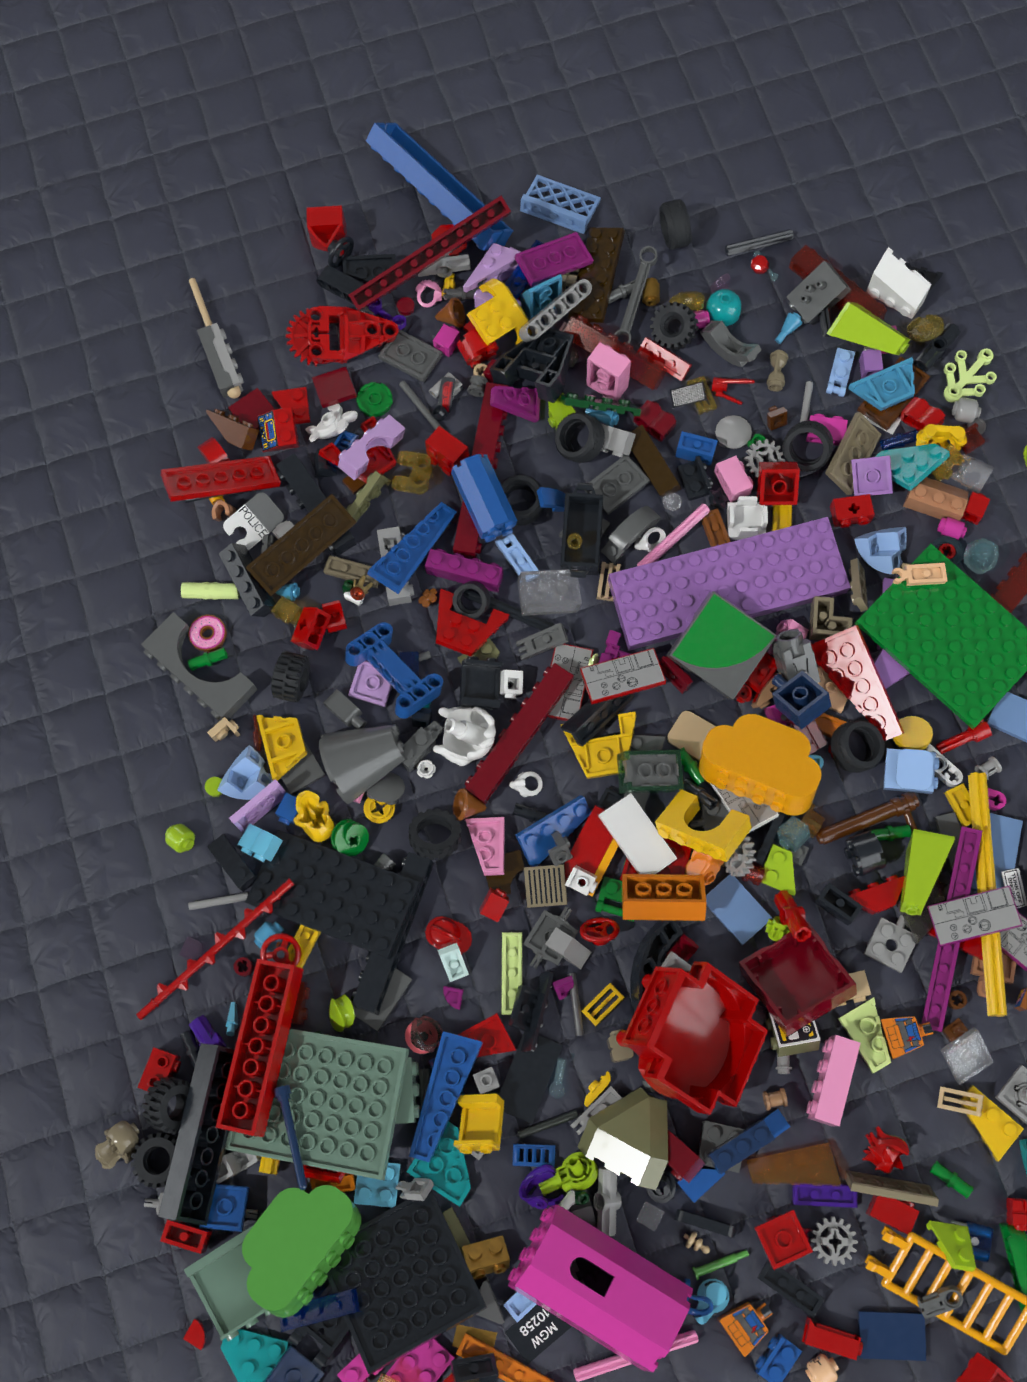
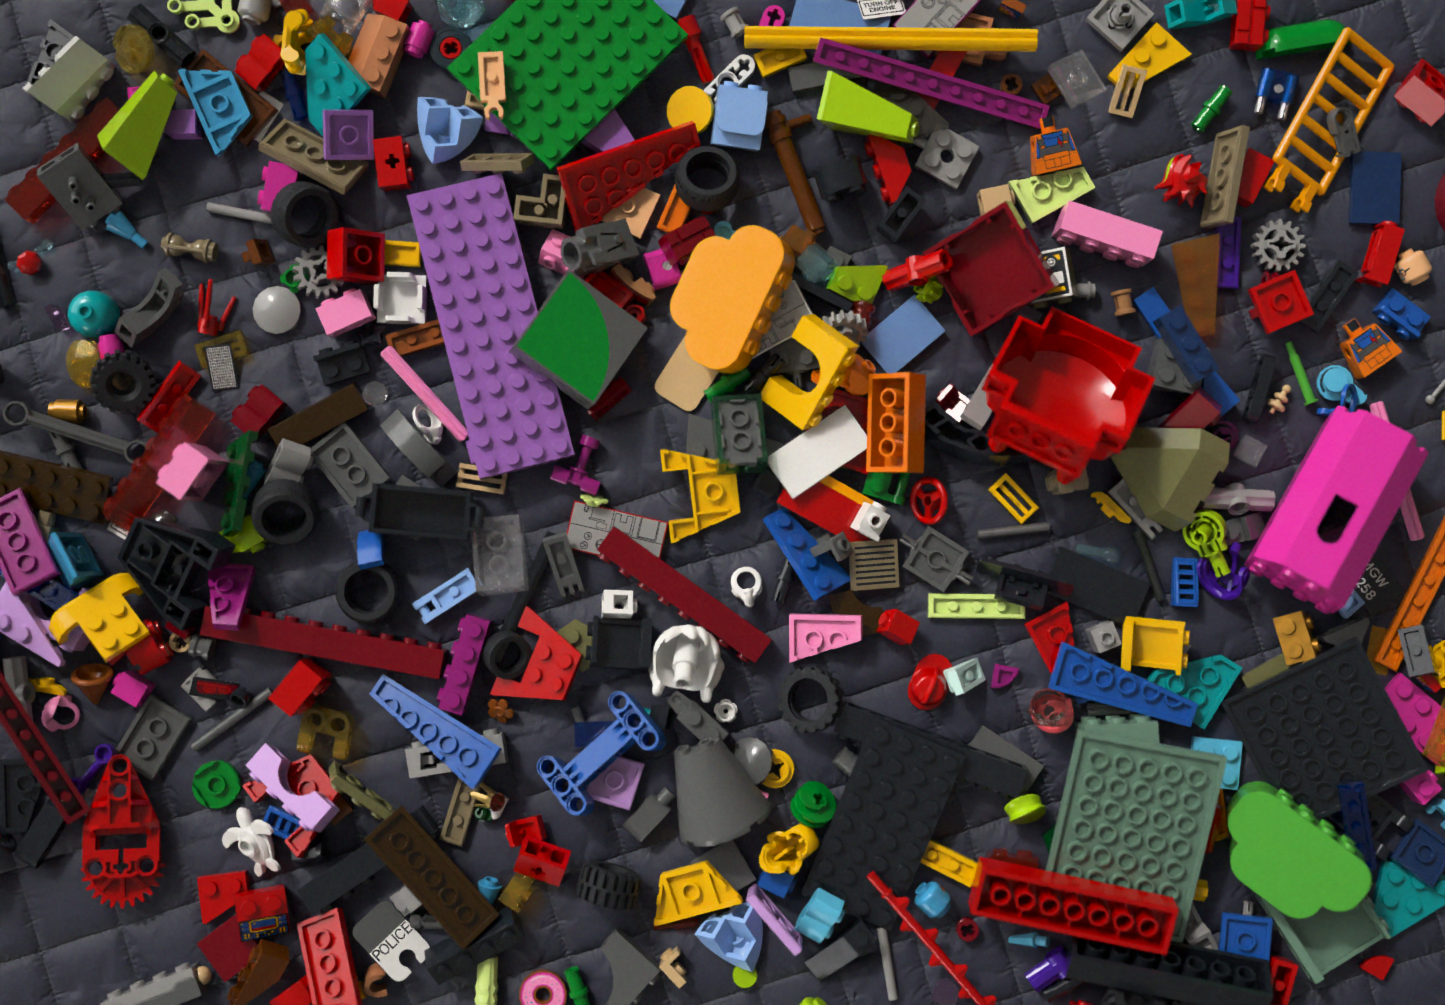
camera: 90 degrees left, 15 degrees up
red piece [260,933,301,966] -> none
dark blue piece [273,1085,307,1190] -> none
dark red tile [312,367,357,408] -> none
light grey plate [396,1178,434,1201] -> none
dark red tile [397,297,415,316] -> none
dark grey pin [443,287,479,301] -> none
blue brick [451,454,517,543] -> none
dark orange hat [453,788,487,821] -> none
light grey beam [519,279,592,342] -> none
light grey slope [545,927,592,970] -> none
magenta tile [553,975,574,1000] -> none
arm [559,1190,589,1210] -> none
black panel [561,693,635,747] -> none
clear yellow pin [567,532,582,549] -> none
light grey tile [580,648,666,704] -> none
blue panel [676,431,718,466] -> none
dark blue brick [772,671,832,730] -> none
light blue plate [826,348,855,397] -> none
green pin [871,825,911,841] -> none
lime wing [926,1220,976,1272] -> none
light grey tile [927,886,1023,947] -> none

